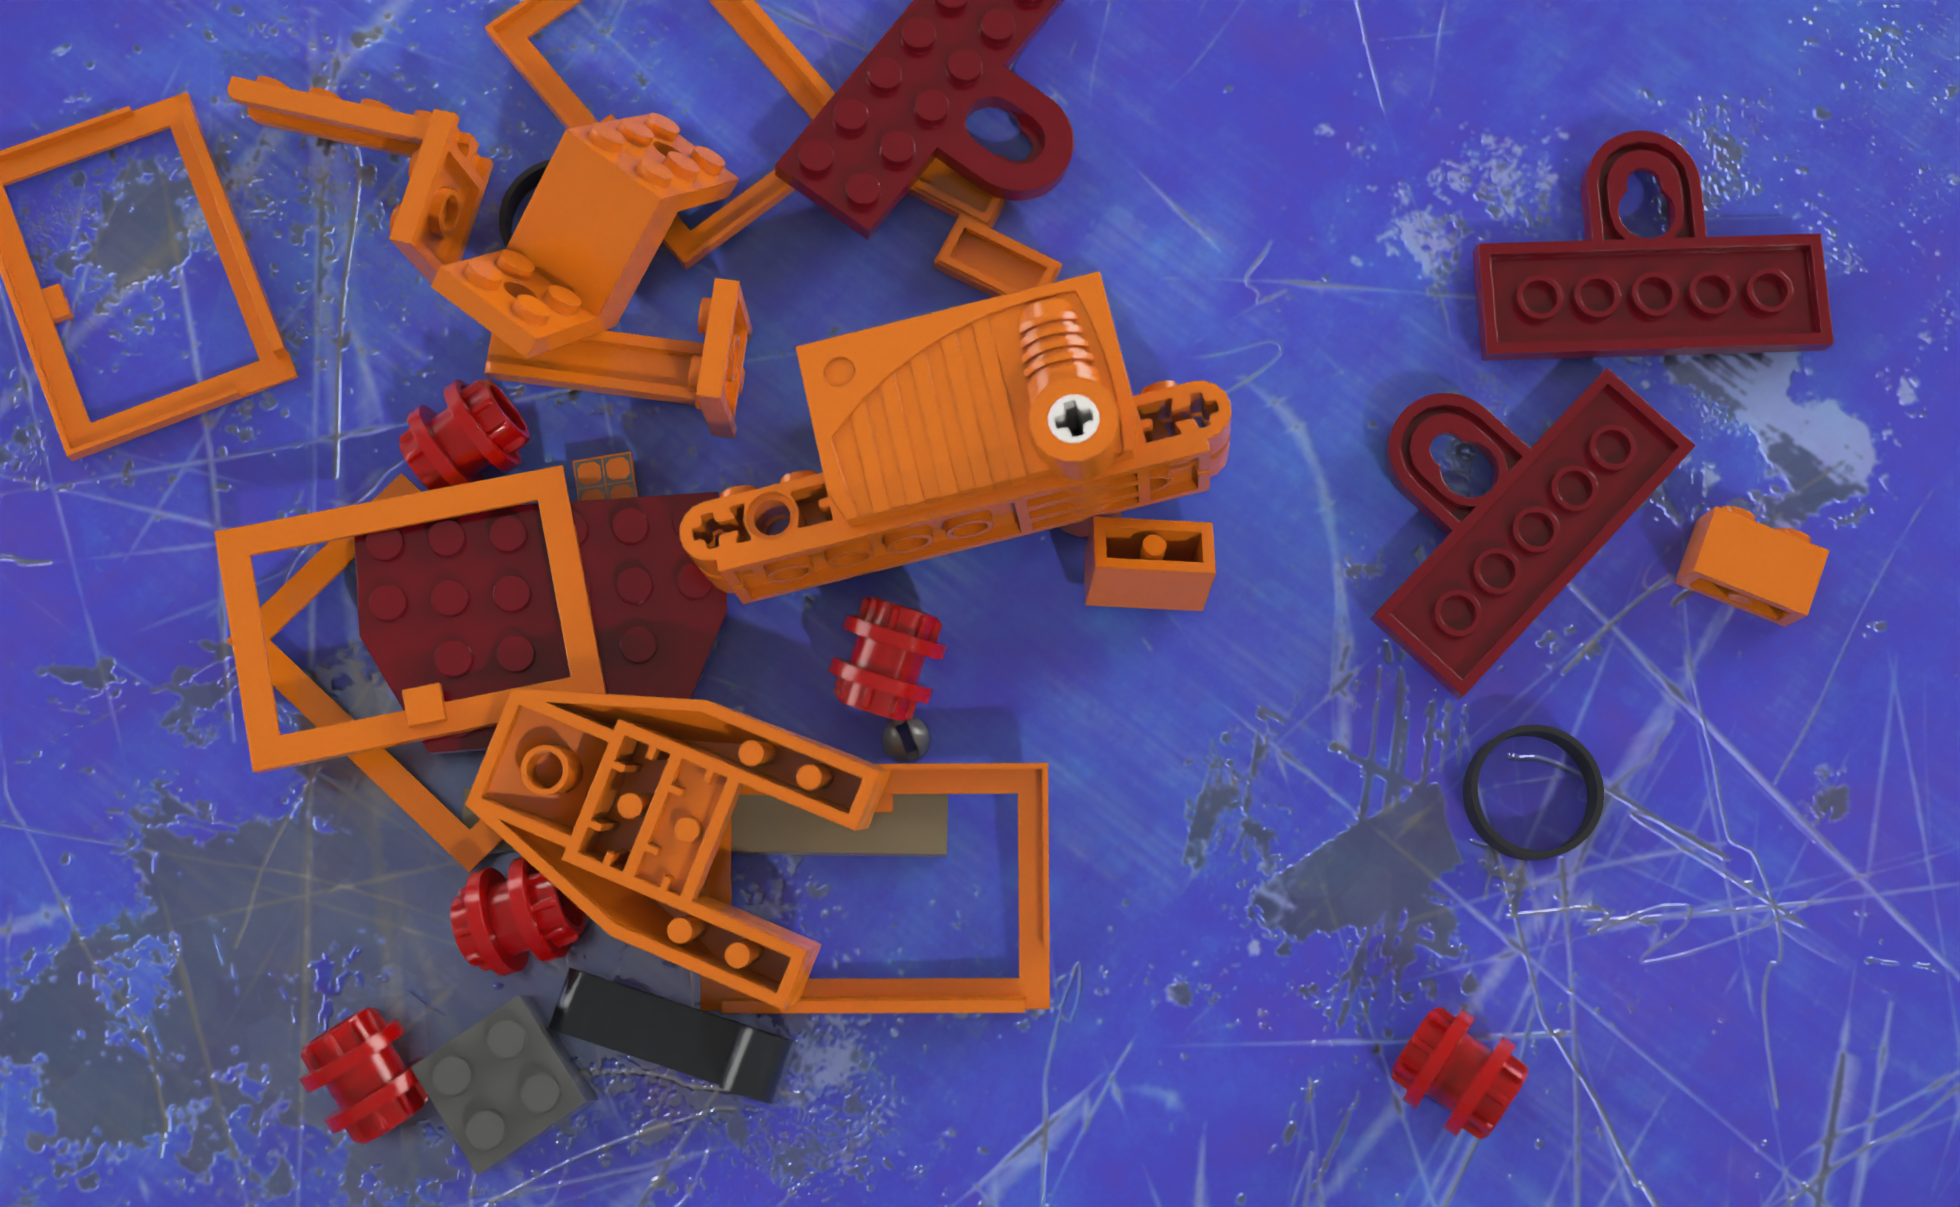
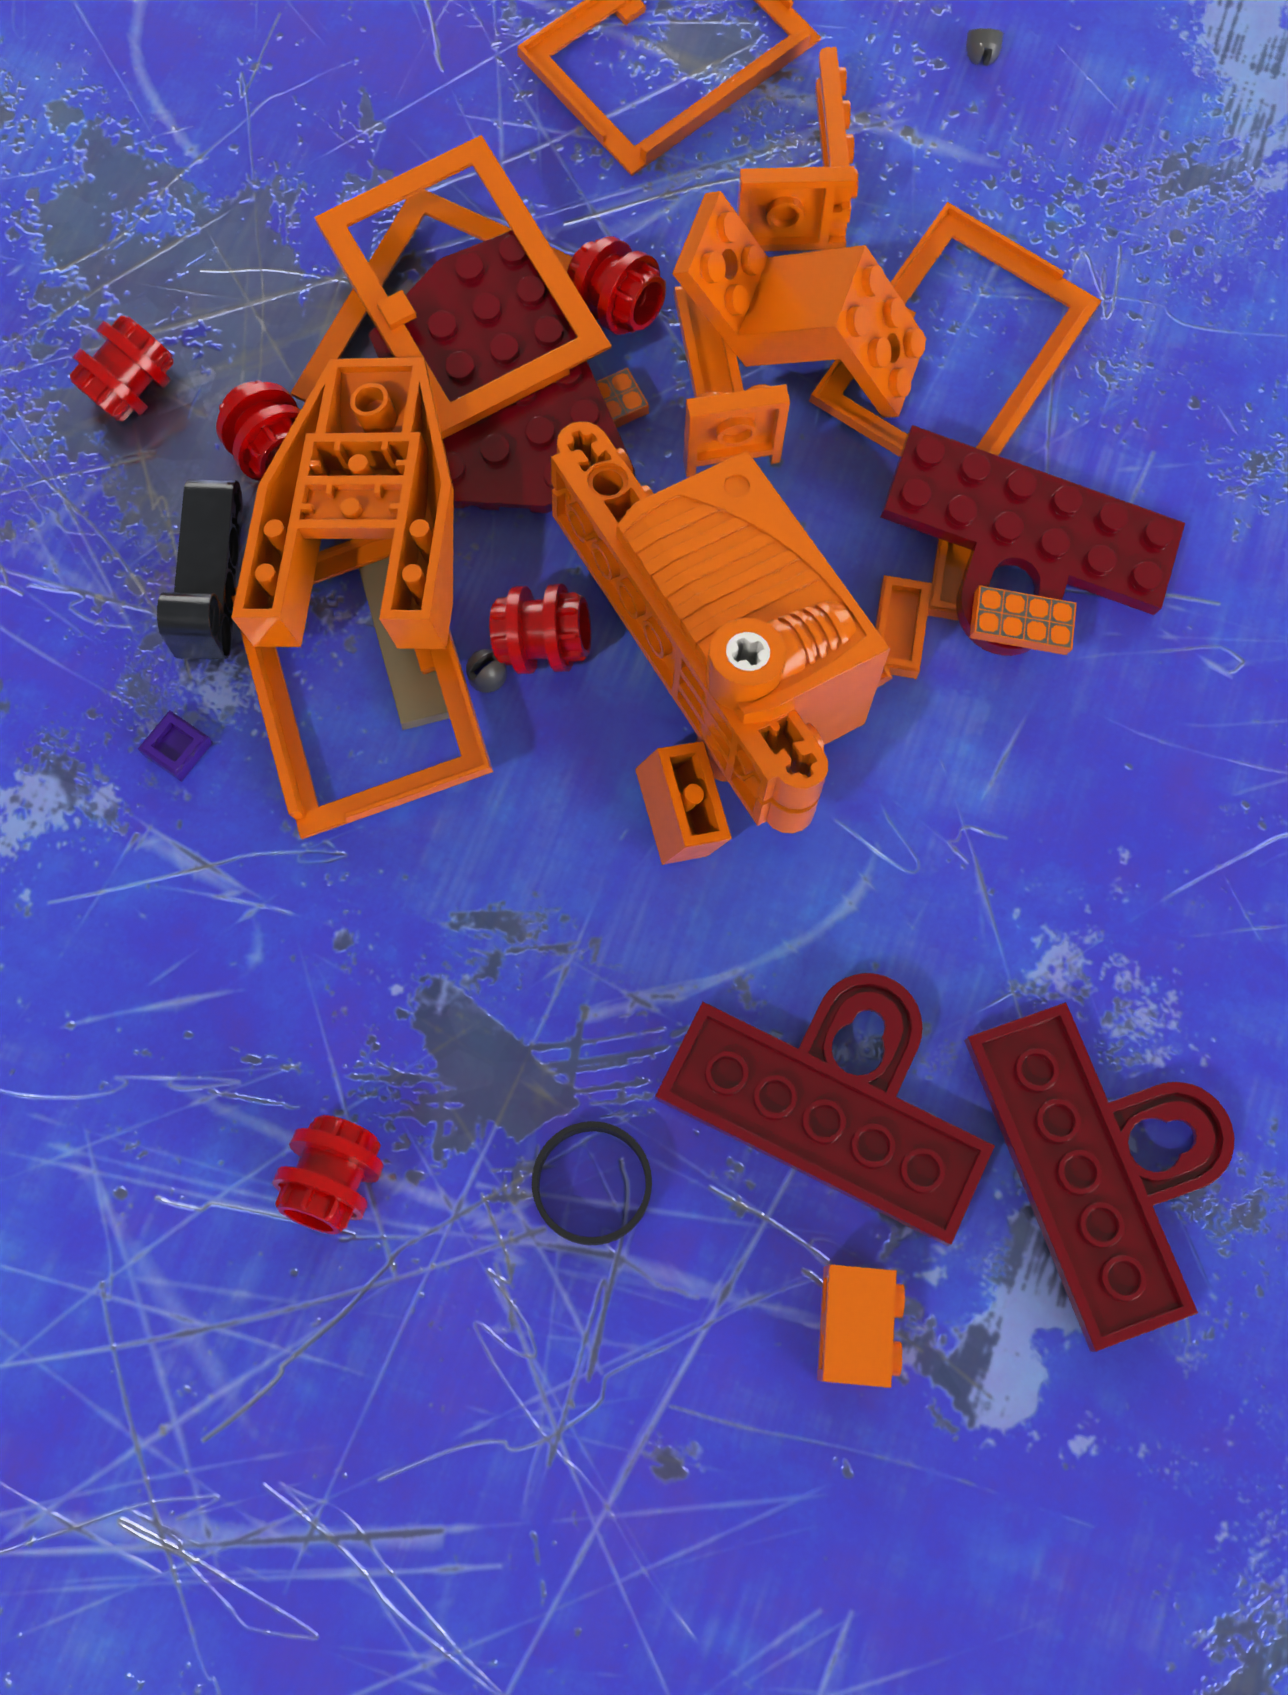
camera: 75 degrees right, 5 degrees down
dark grey brick [411,995,598,1176] -> none
none -> dark purple tile [138,710,213,782]
none -> orange tile [969,585,1077,655]

